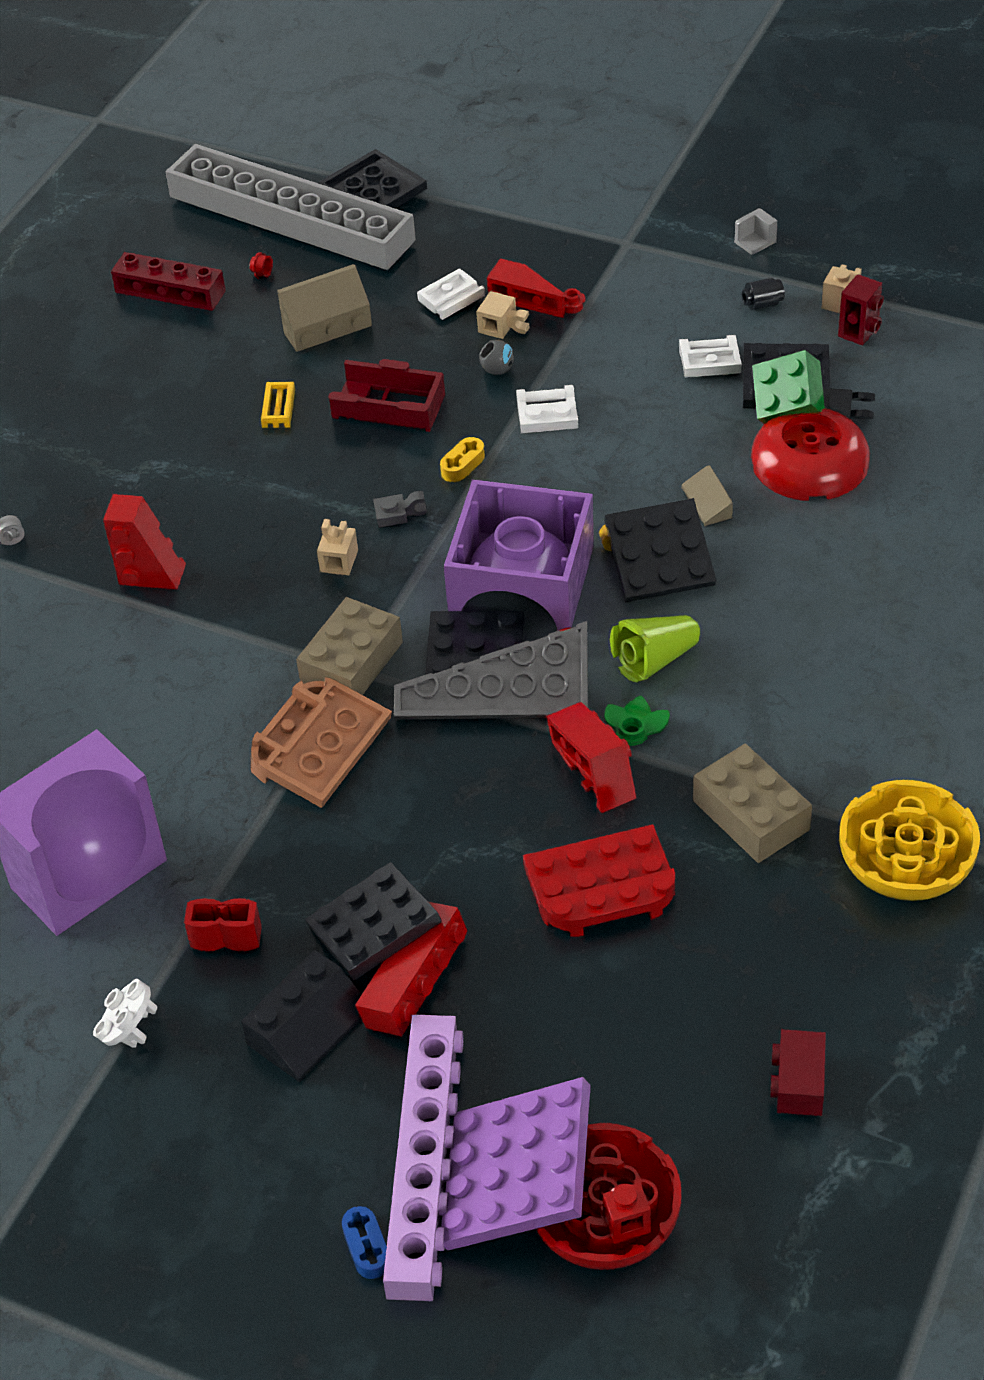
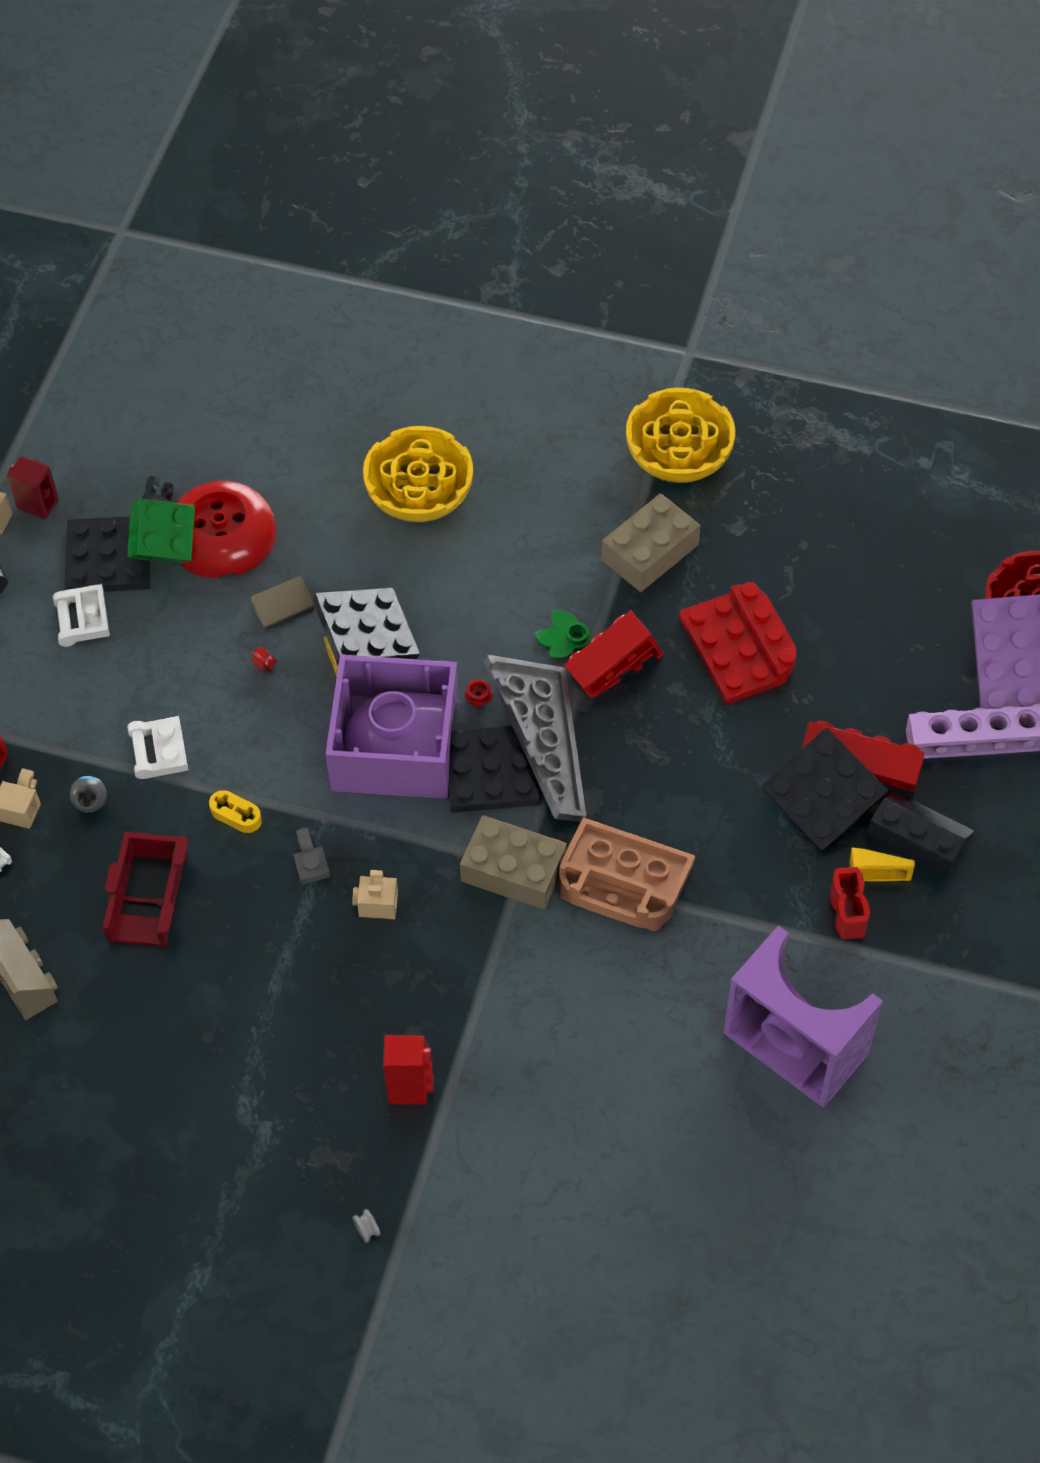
camera: 100 degrees left, 10 degrees up
white plate [93,979,157,1048] -> none
yellow tile [261,382,295,428] -> none
lime cone [610,615,700,682] -> none
dark red brick [770,1029,826,1116] -> none
none -> red plate [251,646,277,672]
none -> yellow brick [363,426,473,522]
none -> yellow slope [849,848,915,882]

